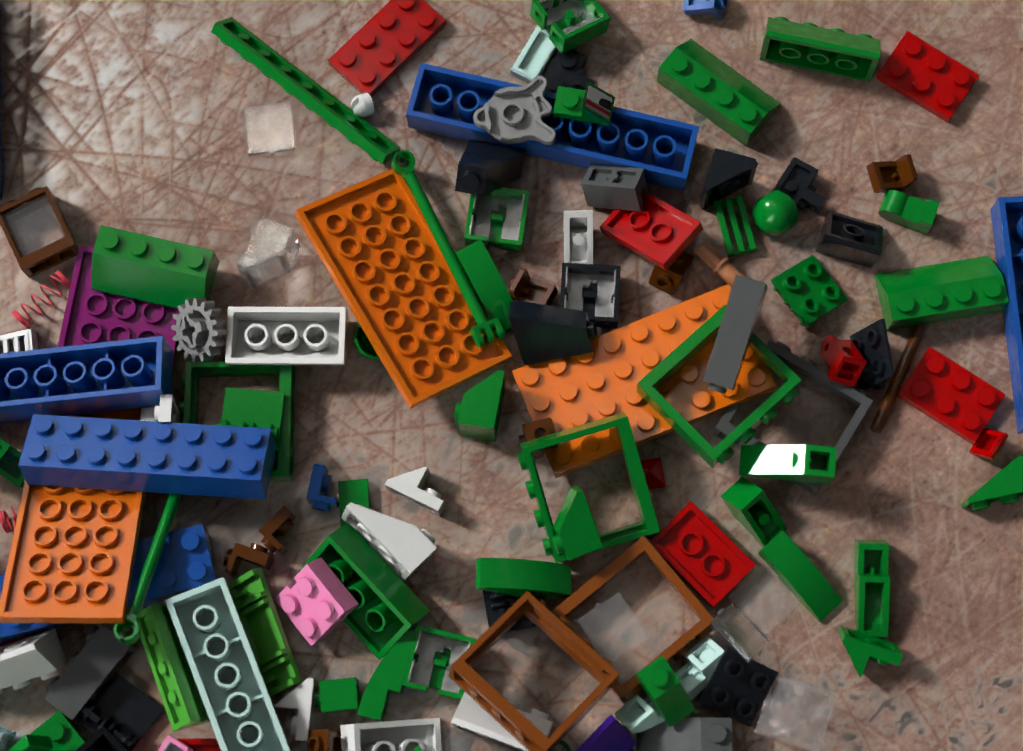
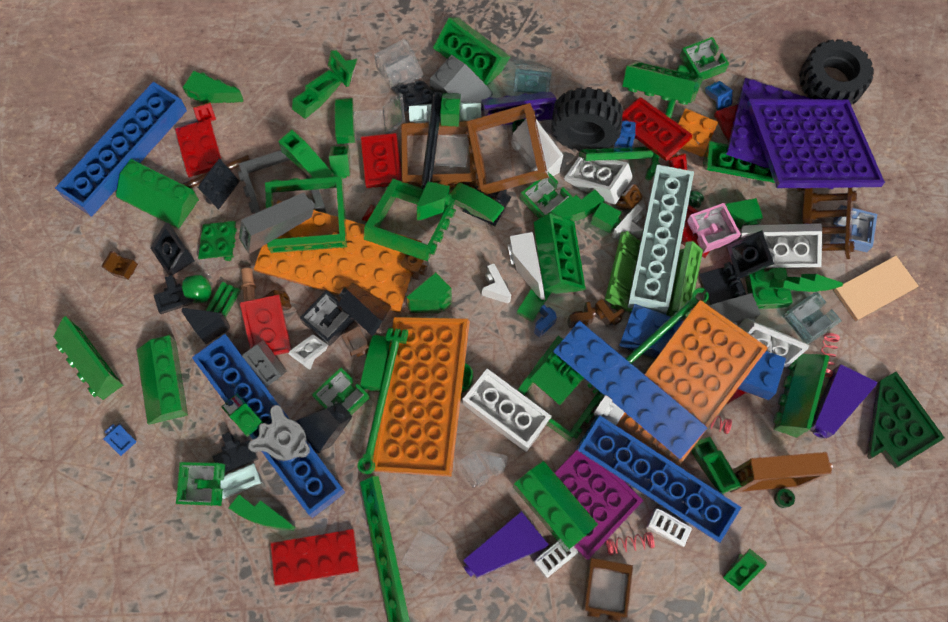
camera: 150 degrees left, 5 degrees down
light grey gear [171,298,228,362] -> none
bright pink piece [274,557,359,647] -> none
white hinge [350,93,374,117] -> none
red leg [820,335,867,387] -> none
red plate [876,31,979,123] -> none
green leg [878,190,940,235] -> none
none -> green slope [228,495,296,531]
none -> black axle [421,92,443,190]
none -> dark purple slope [463,512,549,579]
none -> white slope [533,542,578,579]

